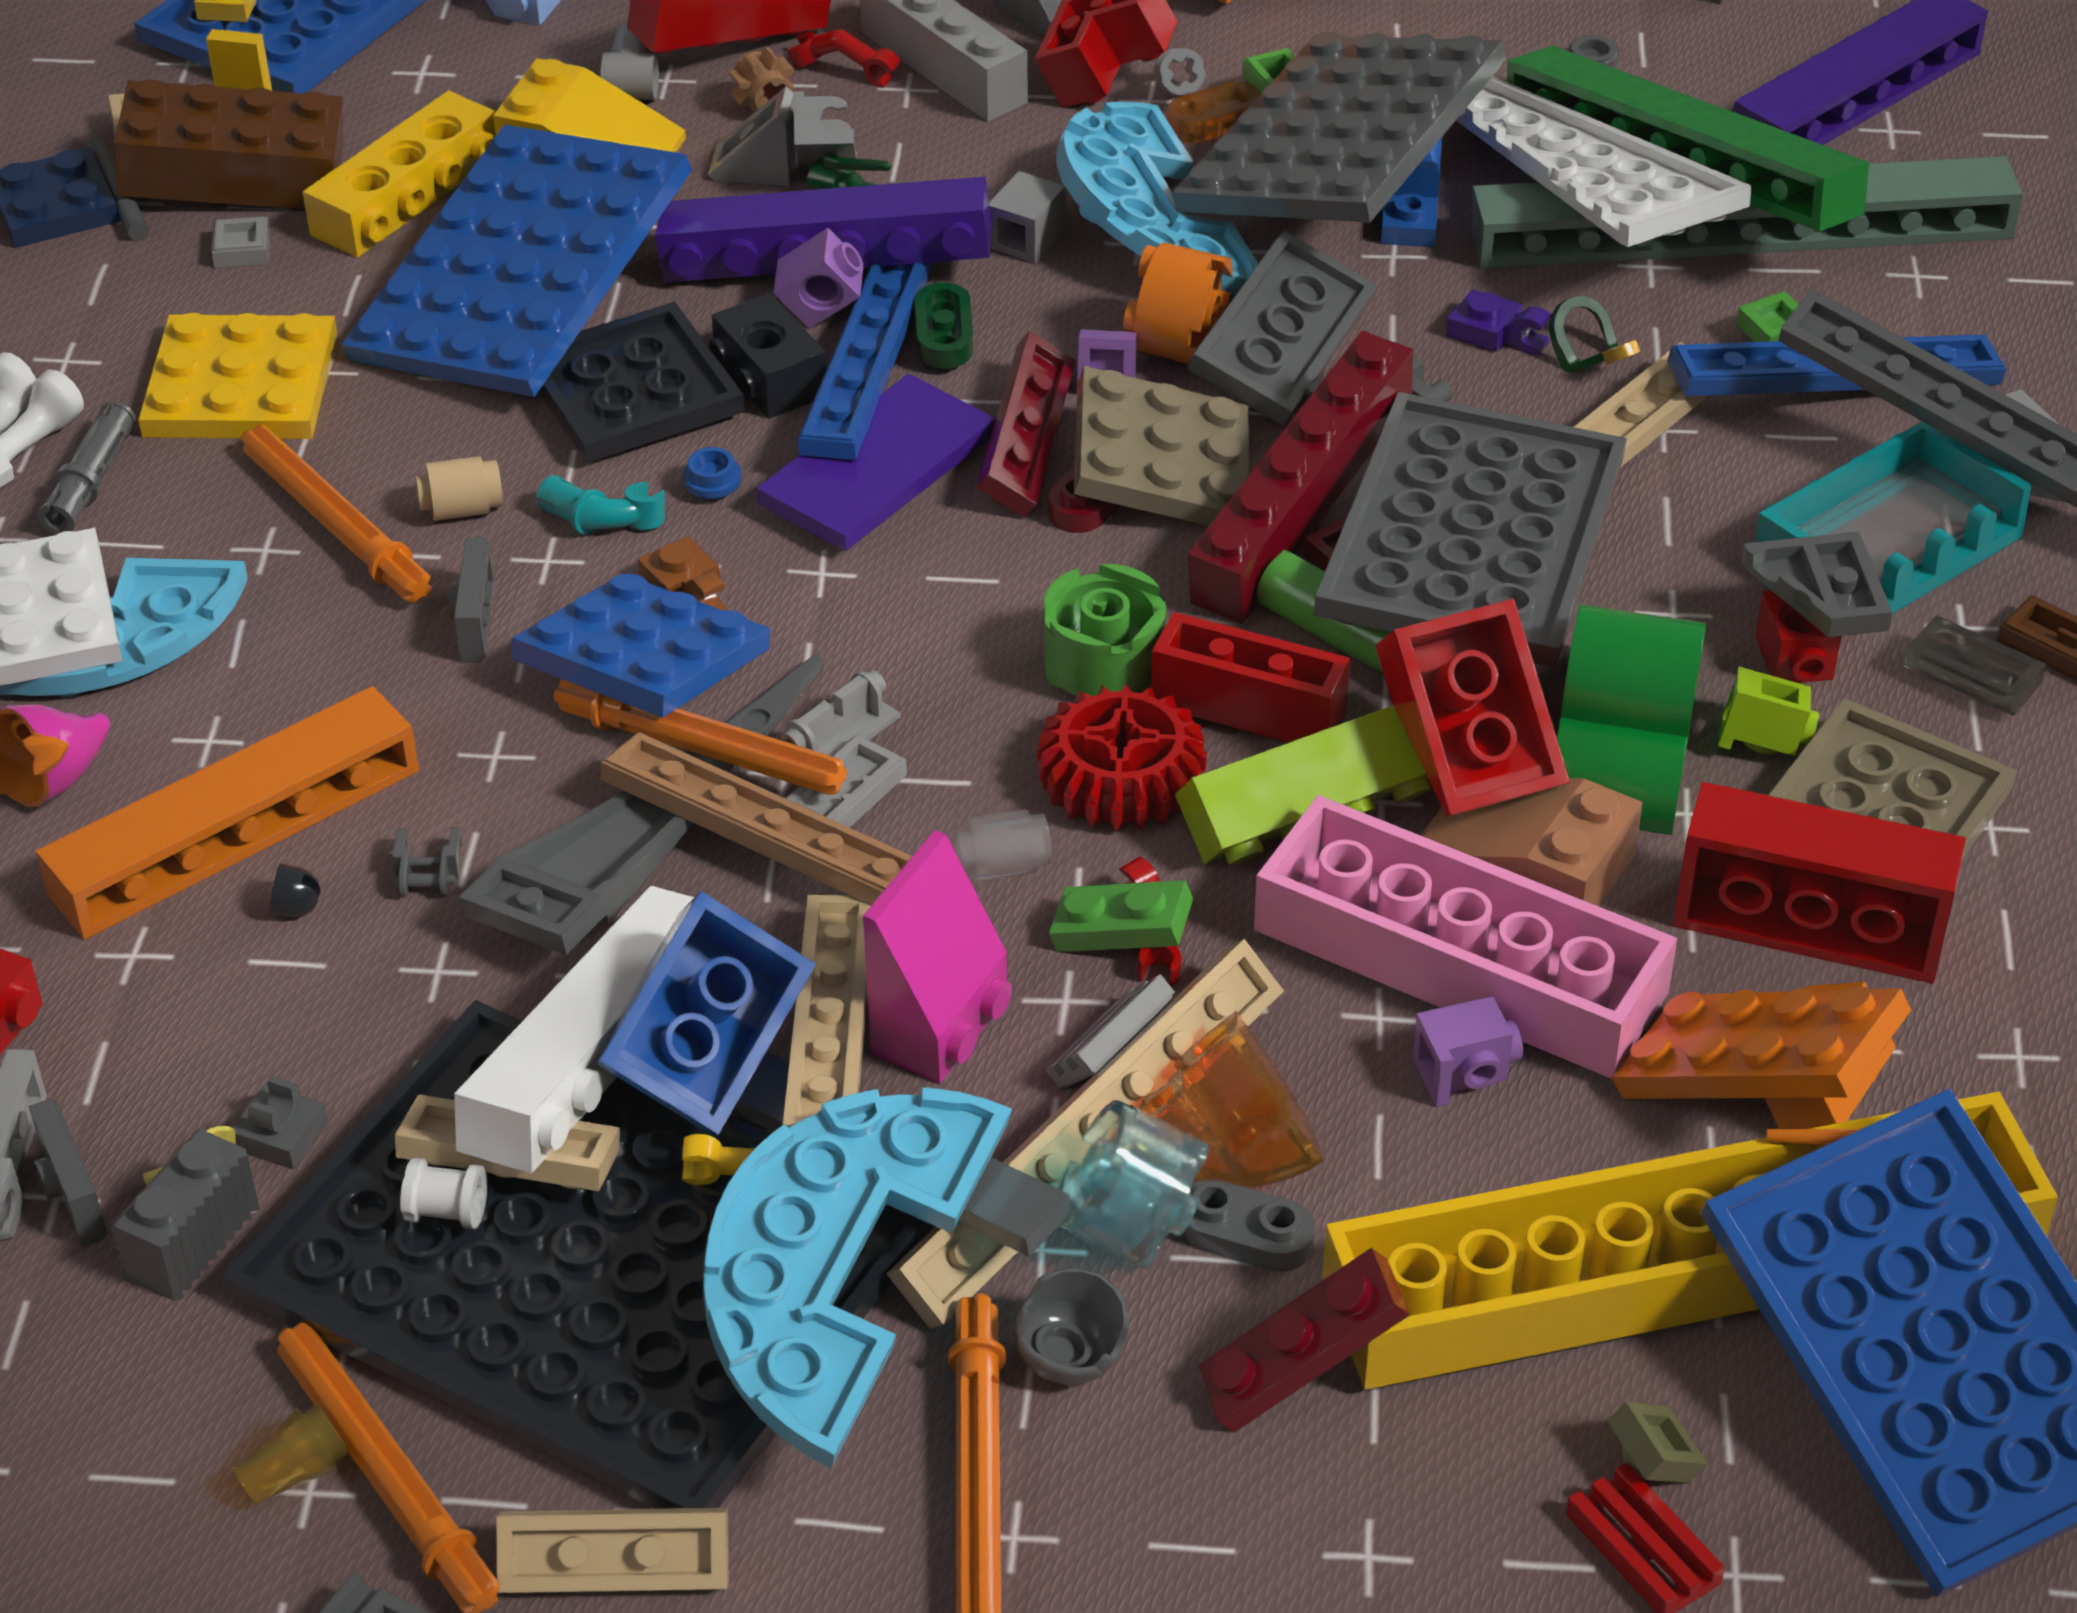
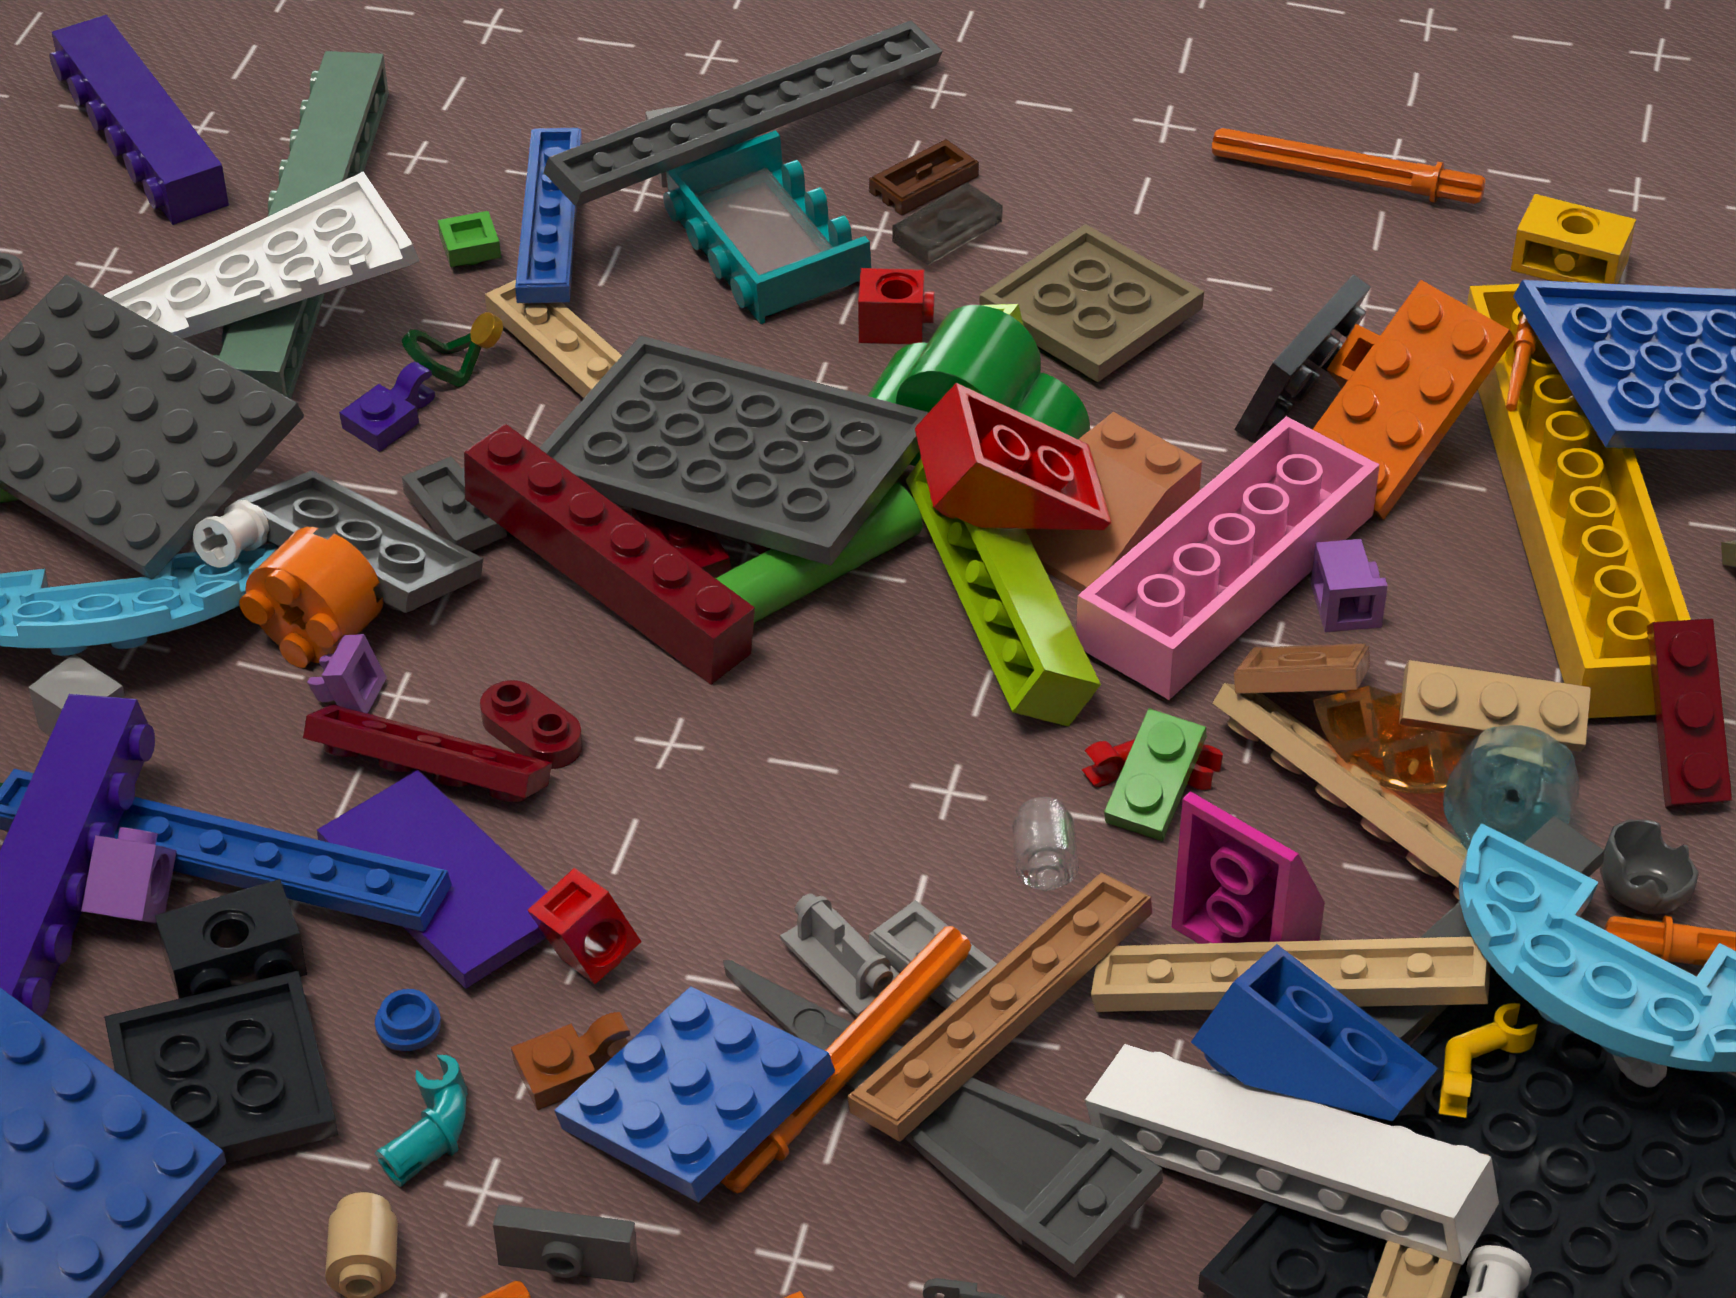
camera: 80 degrees left, 0 degrees up
dark green plate [915,282,973,370] -> none
red gear [1036,683,1207,832] -> none
bright green brick [1043,564,1167,696] -> none
light grey tile [1045,974,1175,1088] -> none
dark tan plate [1074,366,1249,526] -> none
red brick [1151,612,1350,742] -> none
green brick [1507,45,1869,232] -> none
red brick [1672,781,1967,984] -> none
dark grey wing [1742,532,1892,637] -> none
none -> white bush [193,500,269,568]
none -> red brick [527,867,642,984]
none -> black plate [1234,275,1371,442]
none -> medium nougat tile [1234,643,1370,694]
none -> tan plate [1399,660,1591,752]

